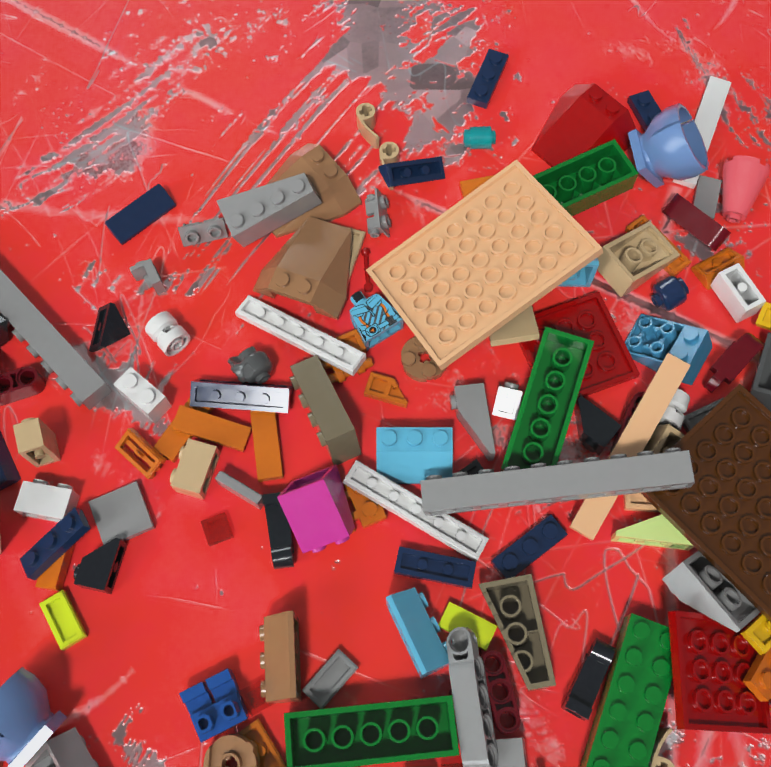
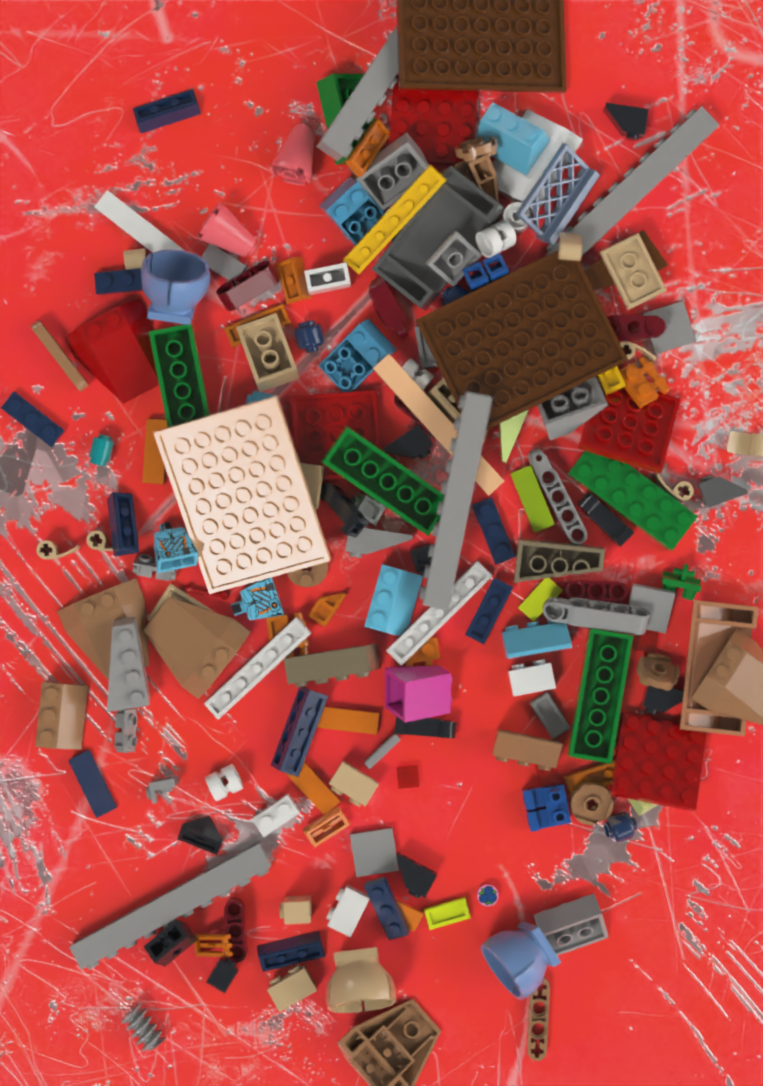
camera: 75 degrees left, 20 degrees up
orange tile [171,405,251,452] -> none
dark grey head [227,347,273,384] -> none
none -> medium nougat beam [30,320,89,392]
none -> medium nougat slope [35,681,88,750]
none -> torso [154,522,198,573]
none -> black leg [320,483,369,538]
none -> tile [477,884,499,907]
none -> white brick [507,659,556,697]
none -> lime slope [510,465,555,533]
none -> light grey piece [528,448,587,545]

